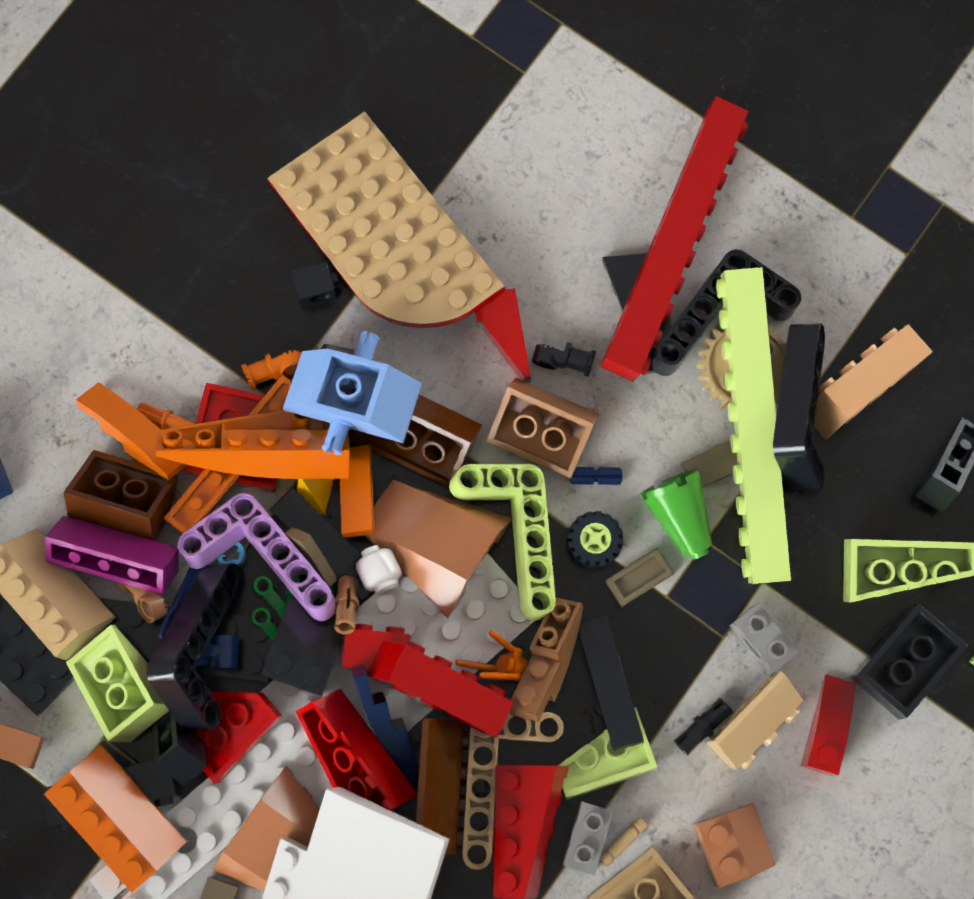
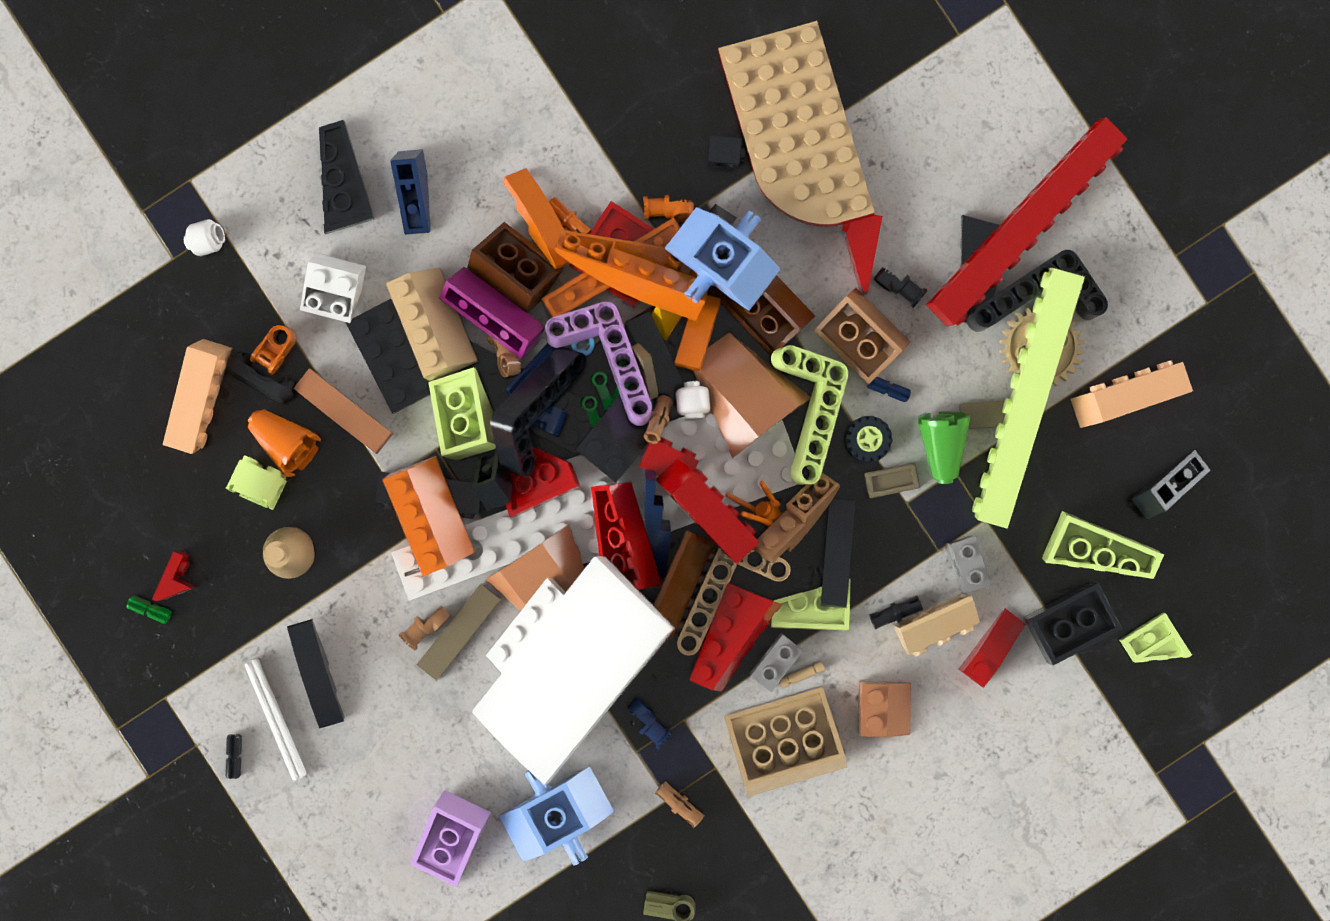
camera: 20 degrees right, 10 degrees up
black beam [773,323,825,490] -> none

